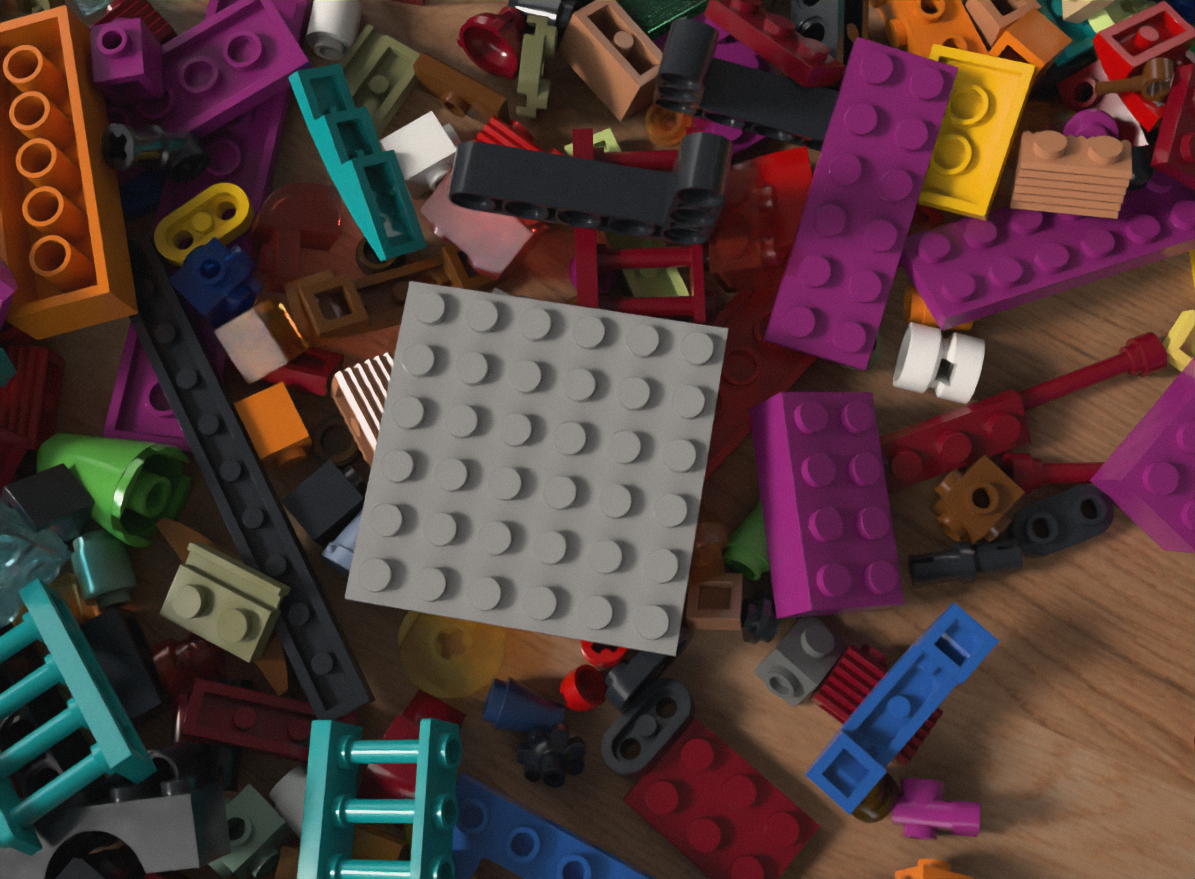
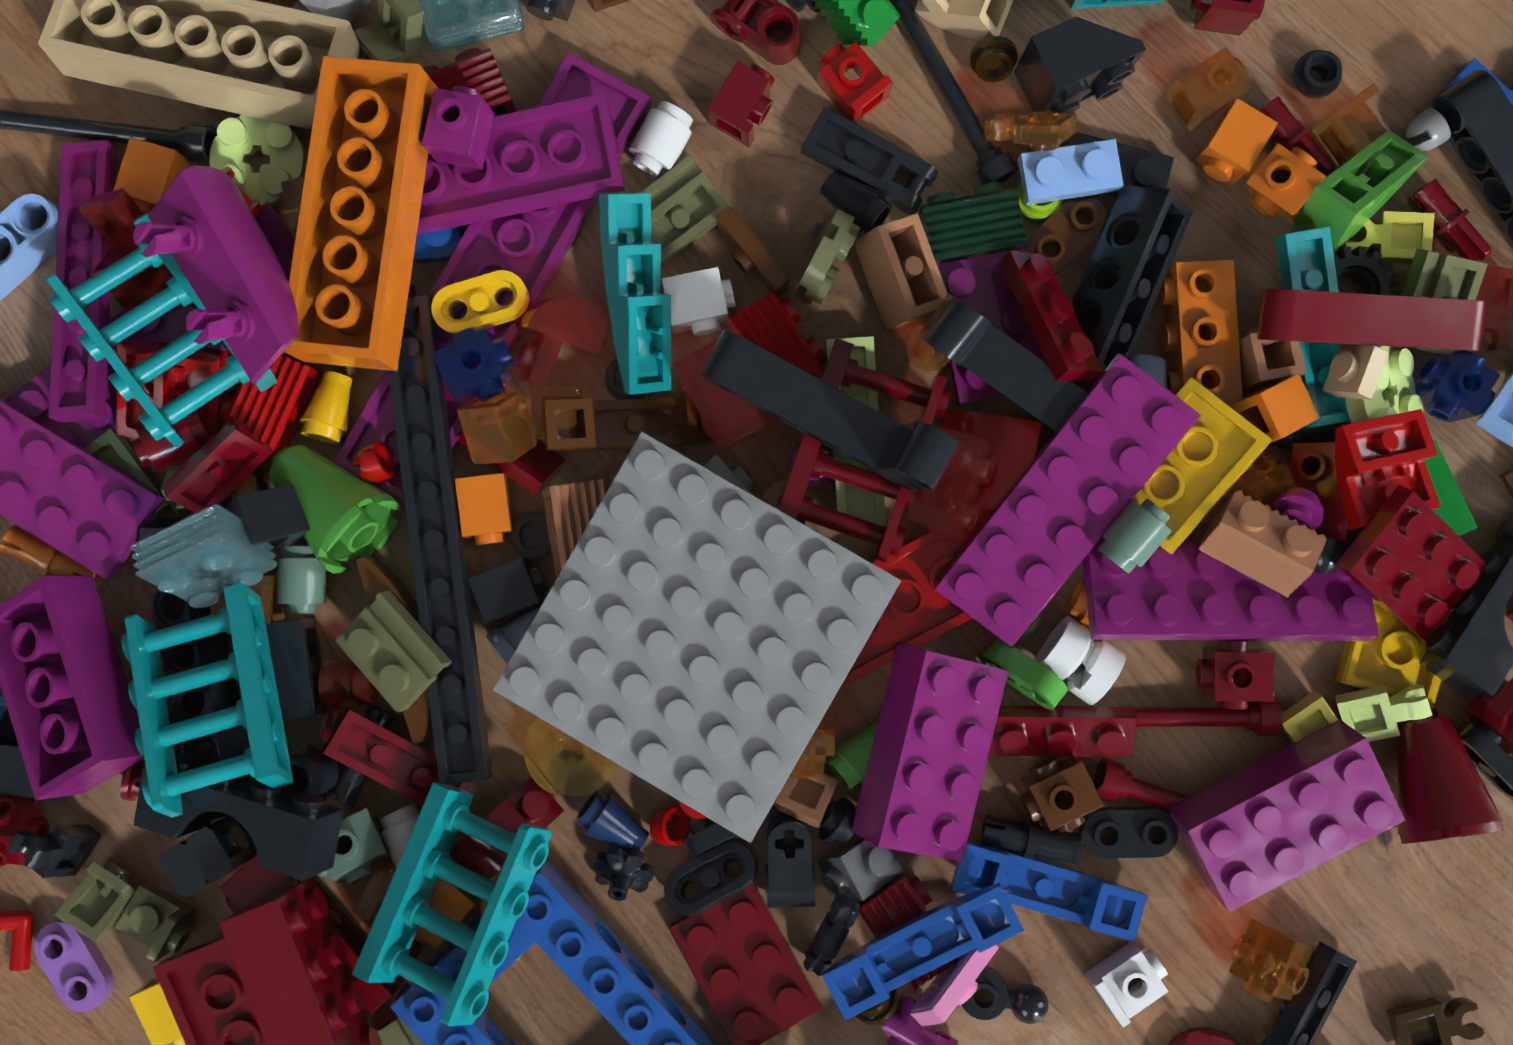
camera: 20 degrees right, 10 degrees up
black connector [101,123,211,183] -> none
dark red piece [456,6,526,80] -> none
reddish brown hand [1095,57,1174,101] -> none
none -> yellow cone [300,371,353,445]
none -> red hinge [352,441,396,484]
none -> black piece [766,812,815,908]
none -> black axle [803,894,860,976]
none -> bright pink plate [910,945,999,1026]
none -> blue slope [950,842,1148,942]
none -> black plate [962,966,1049,1024]
none -> bright green beam [980,639,1068,710]
none -> white brick [1084,941,1169,1028]
none -> sand green brick [1098,498,1172,574]
none -> dark red brick [1195,640,1275,710]

